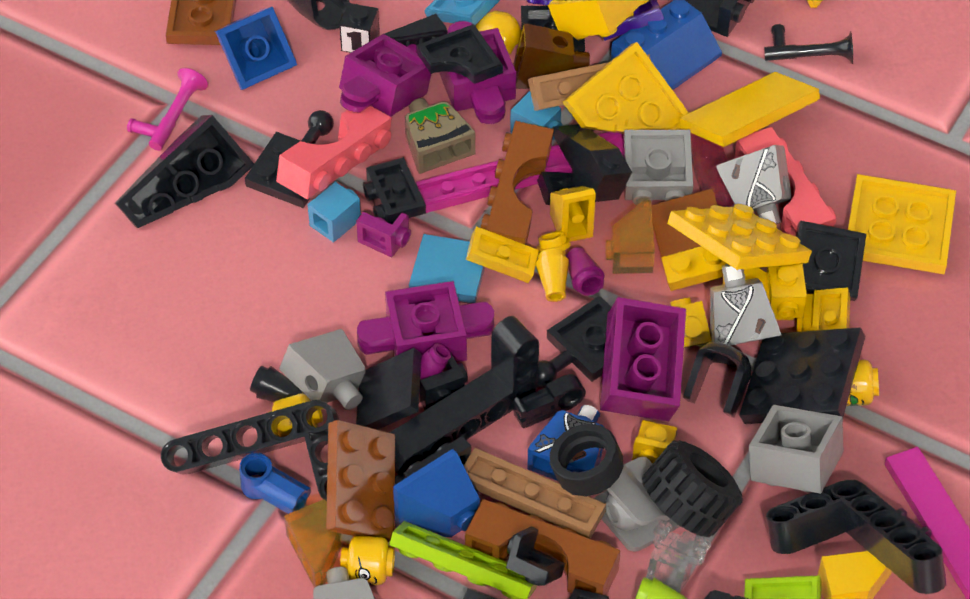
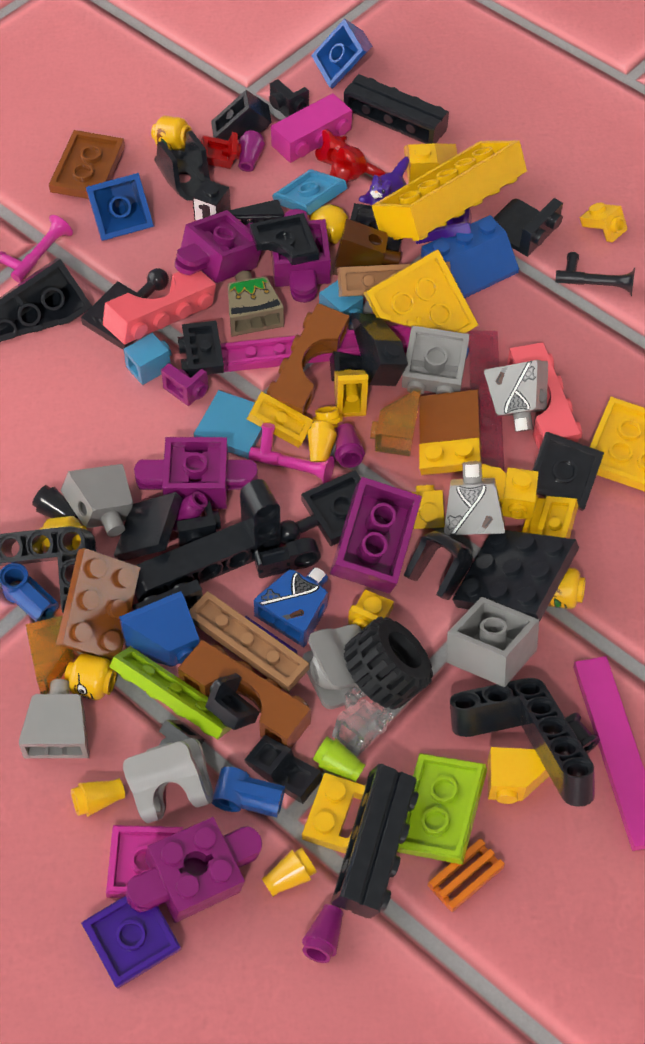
camera: 10 degrees right, 5 degrees up
black tyre [550,424,624,497] -> none
yellow plate [667,204,812,270] -> none
yellow tile [679,72,820,147] -> none
none -> dark pink piece [249,423,334,484]

